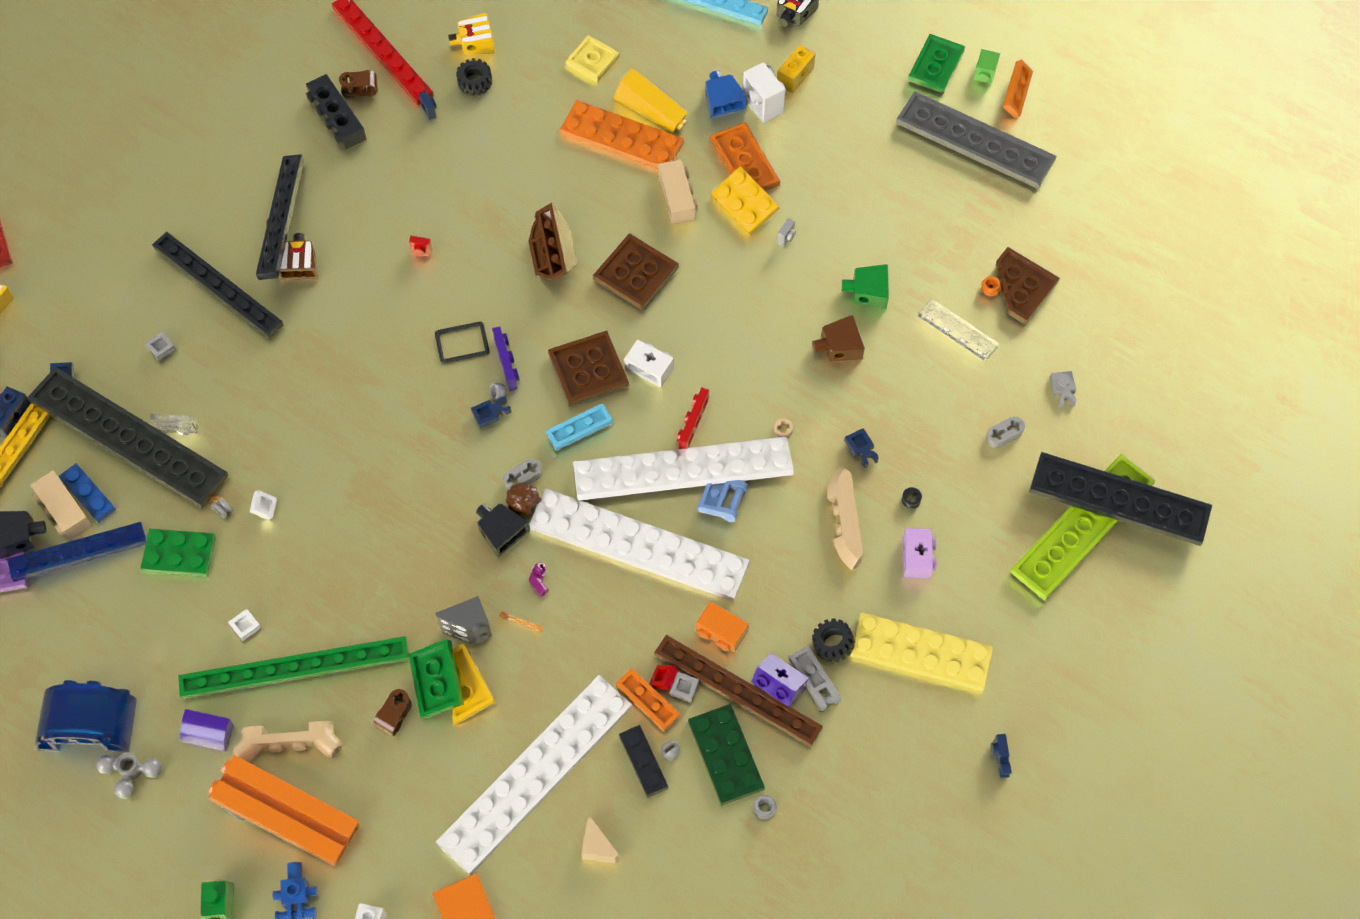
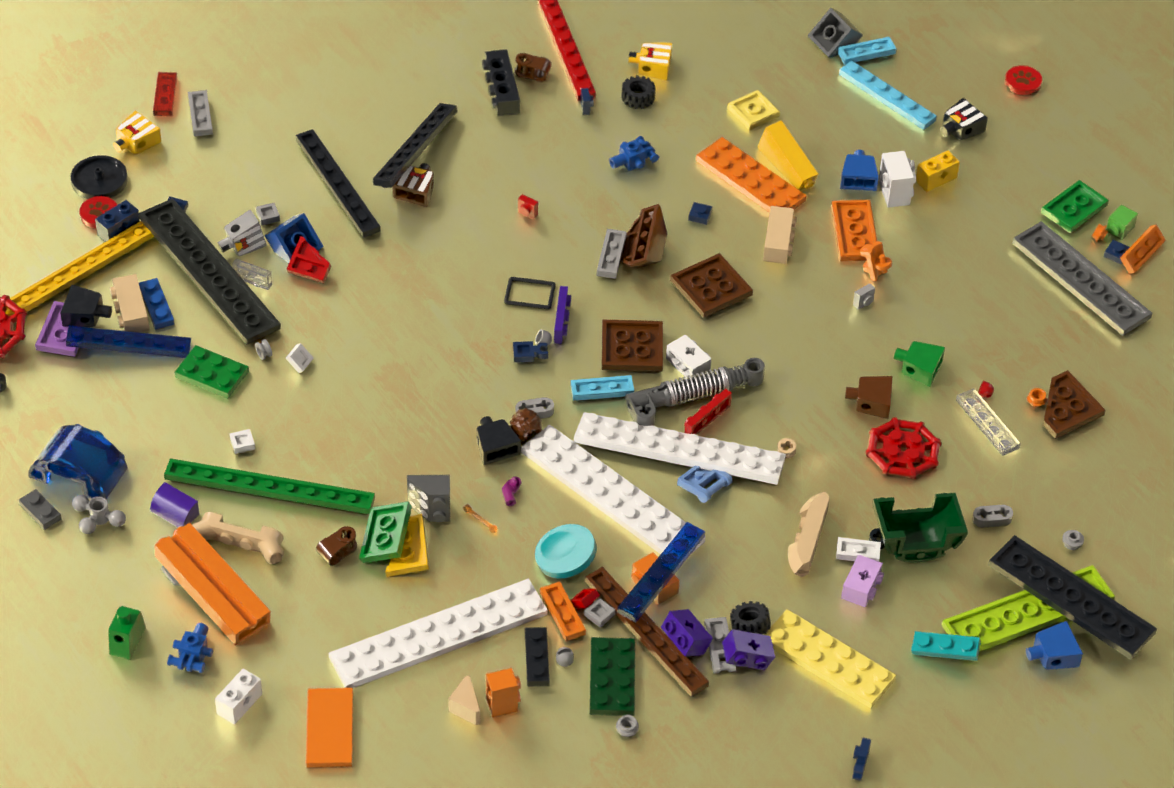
camera: 20 degrees right, 15 degrees down
yellow plate [711,166,780,236] -> none
dark blue plate [844,428,879,468] -> none
light grey plate [1050,371,1076,408] -> none
none -> dark grey plate [18,489,61,530]
none -> light grey plate [188,90,213,136]
none -> light grey torso [218,210,267,256]
none -> blue slope [264,213,324,264]
none -> red wing [286,236,331,284]
none -> orange brick [486,668,521,717]
none -> piece [535,524,597,579]
none -> light grey plate [597,229,627,279]
none -> blue piece [609,136,659,171]
none -> clear blue plate [617,522,705,622]
none -> dark grey piece [625,358,765,426]
none -> dark blue plate [688,202,713,225]
none -> dark purple brick [722,629,775,670]
none -> white plate [836,537,881,562]
none -> orange hips [860,241,892,282]
none -> red plate [865,417,942,480]
none -> dark green cylinder [873,493,968,563]
none -> teal plate [911,631,981,661]
none -> red hinge [977,380,994,398]
none -> blue torso [1026,621,1083,670]
none -> light grey plate [1062,530,1084,550]
none -> orange plate [1091,223,1108,242]
none -> dark blue plate [1103,240,1130,264]

